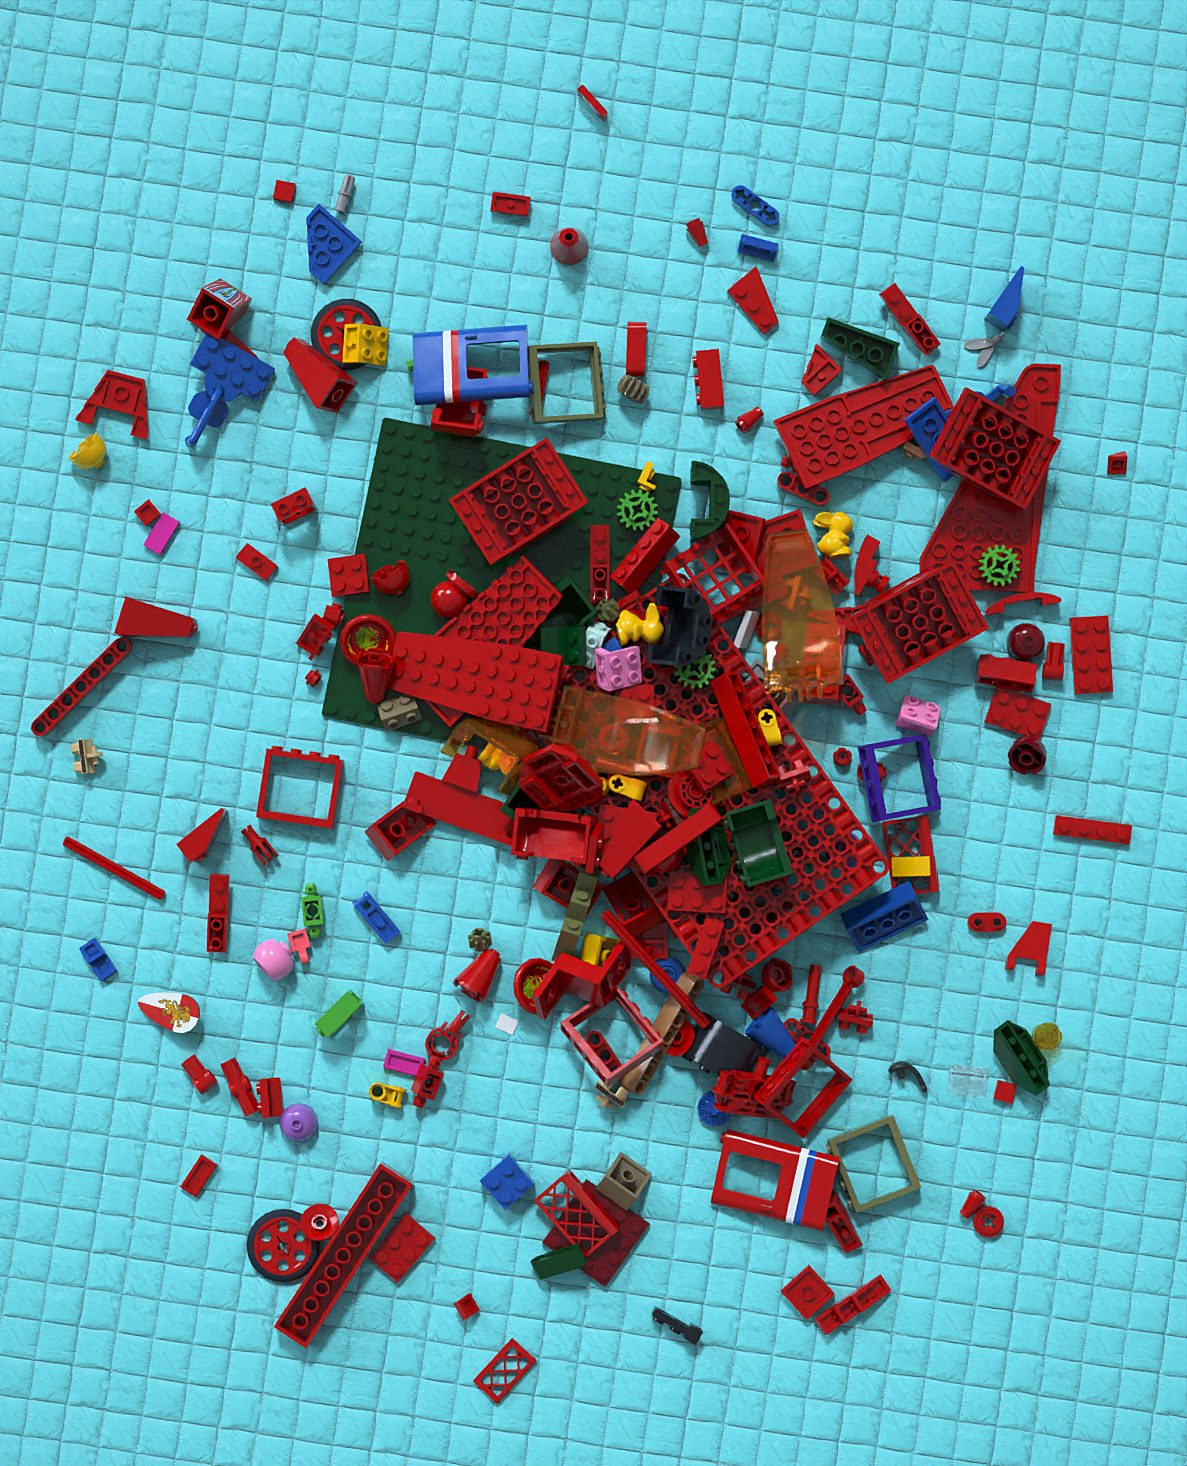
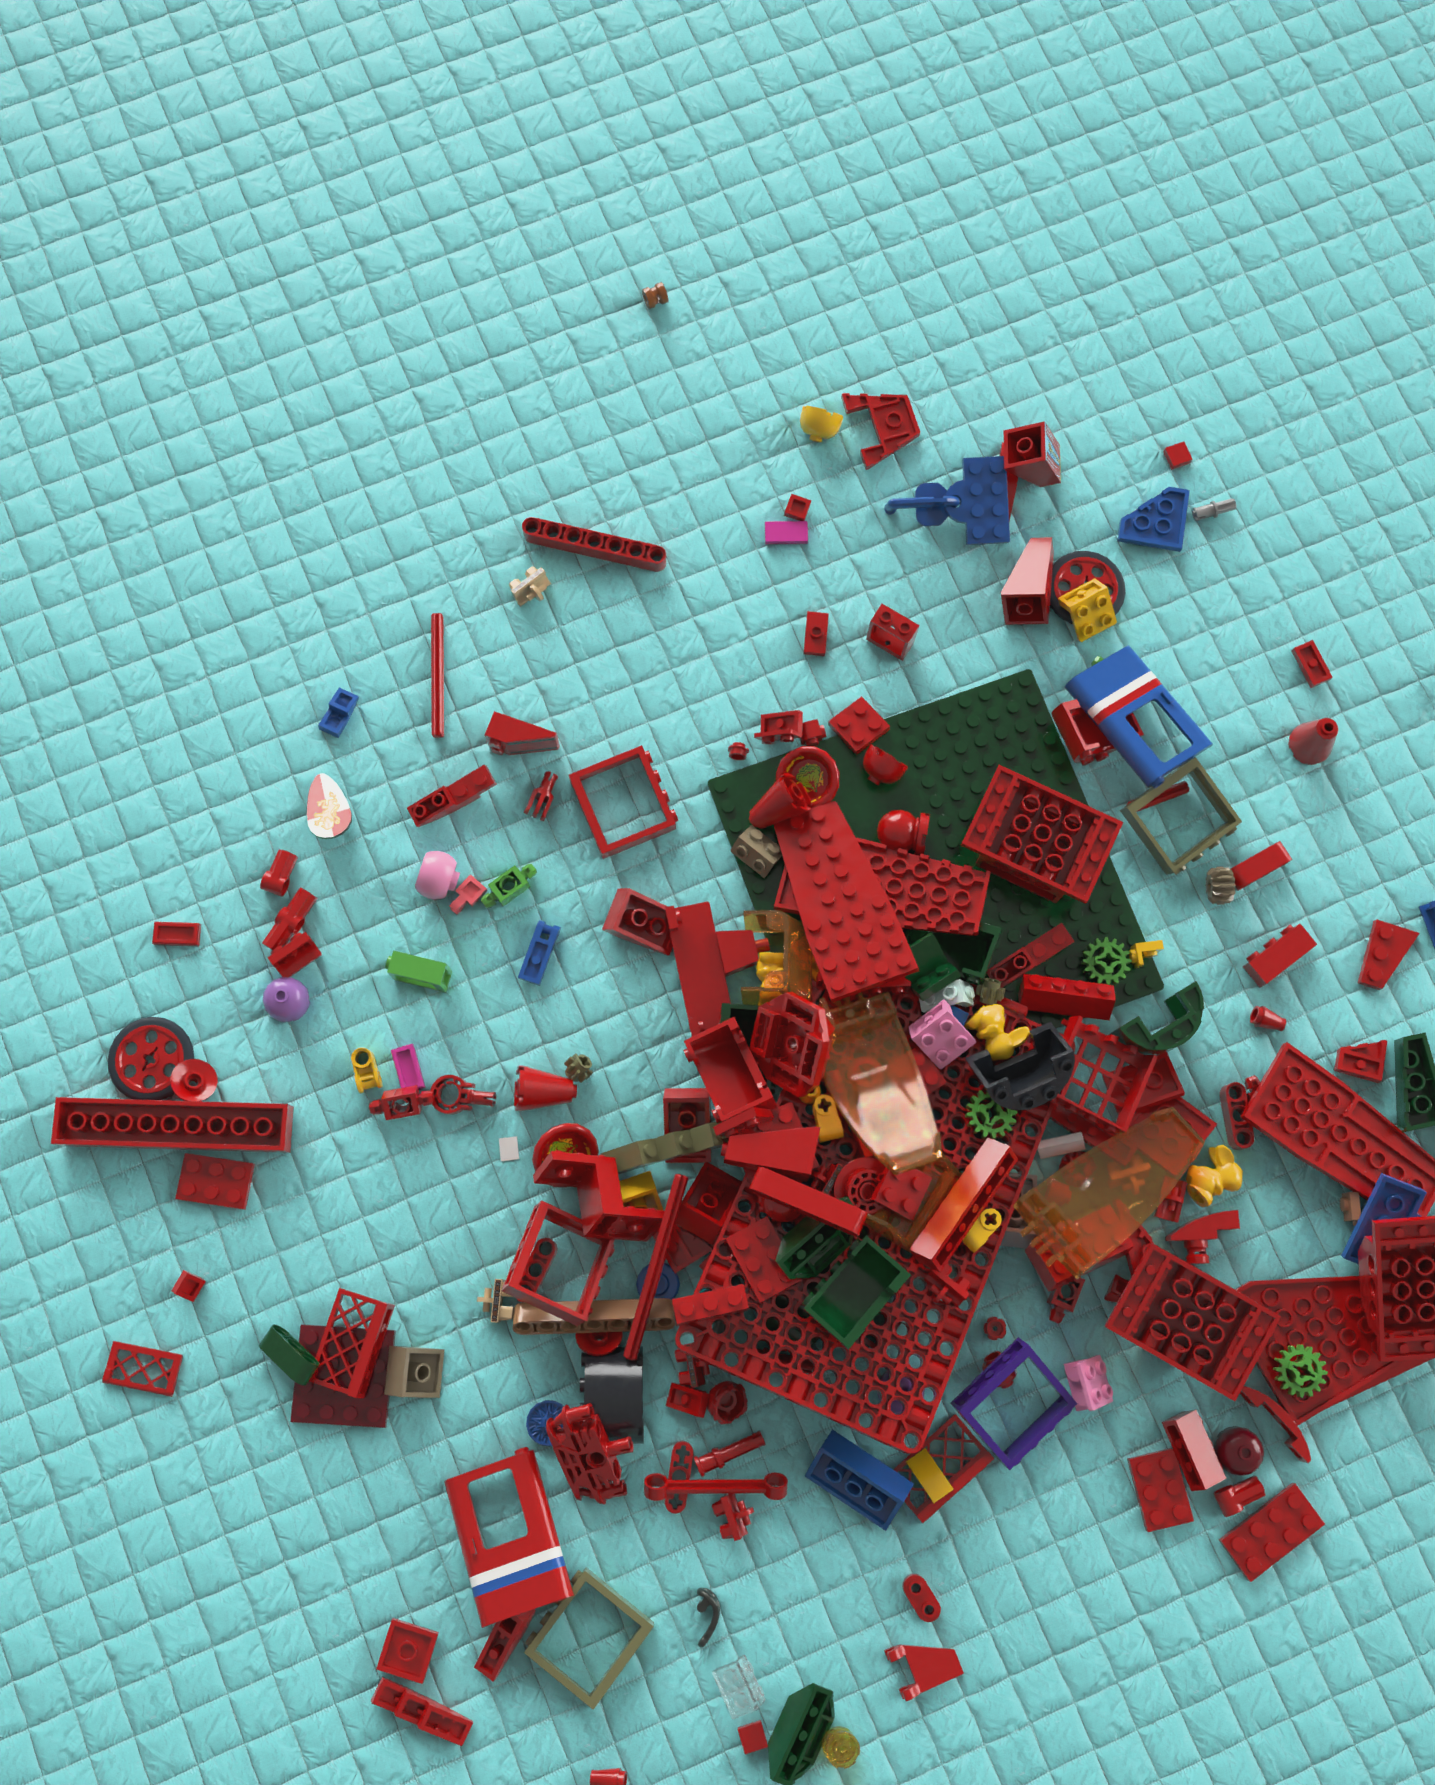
camera: 55 degrees right, 10 degrees down
red slope [114,596,198,638] -> none
blue brick [480,1153,535,1210] -> none
black plate [651,1306,703,1345] -> none
red cone [686,218,709,247] -> none
blue cone [745,1006,796,1060] -> none
red window [753,1037,853,1139] -> none
dark red cylinder [1008,736,1047,775] -> none
red plate [1053,815,1132,844] -> none

